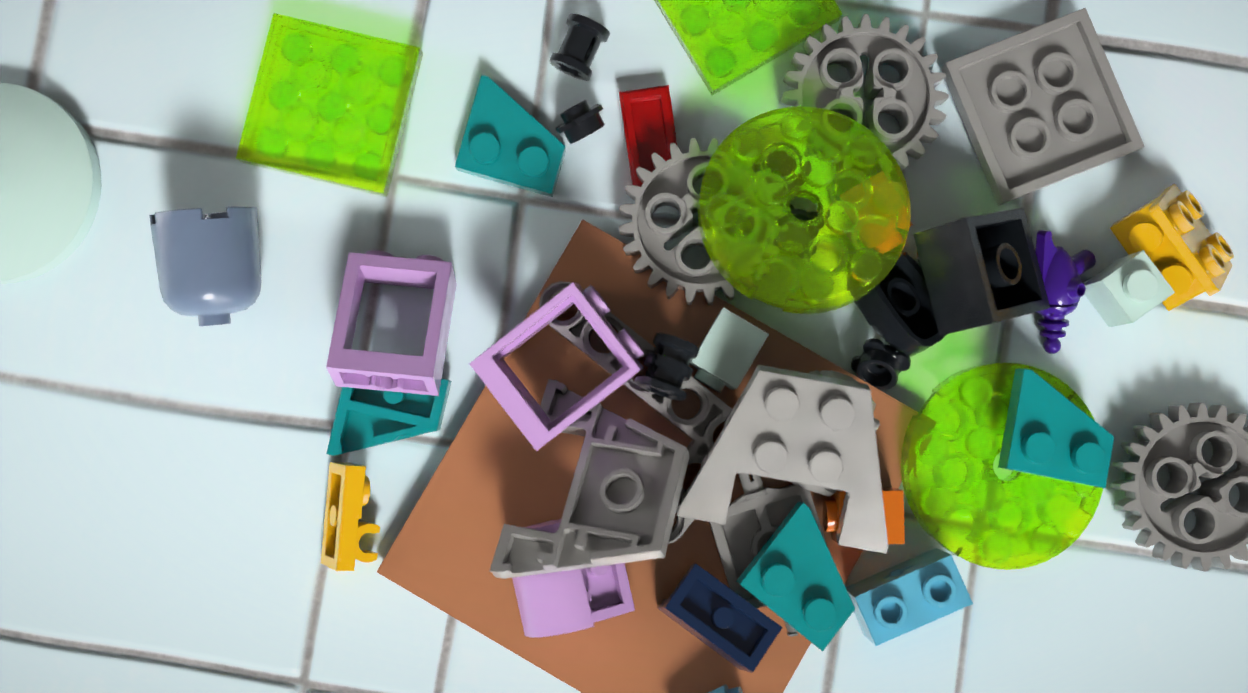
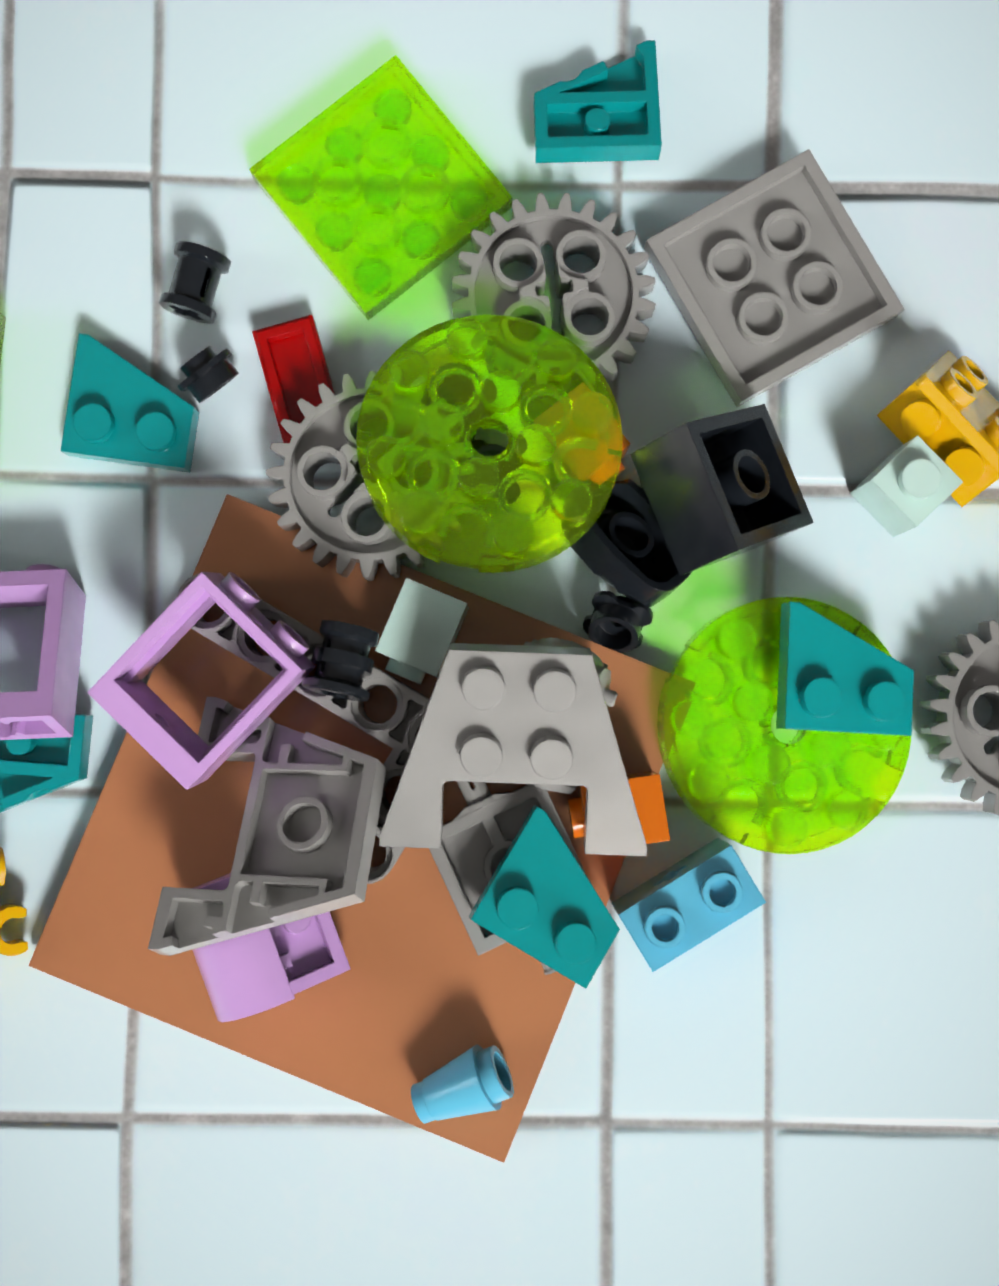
camera: 10 degrees left, 0 degrees up
dark blue panel [657,563,783,673] -> none
dark purple piece [1036,230,1096,354] -> none

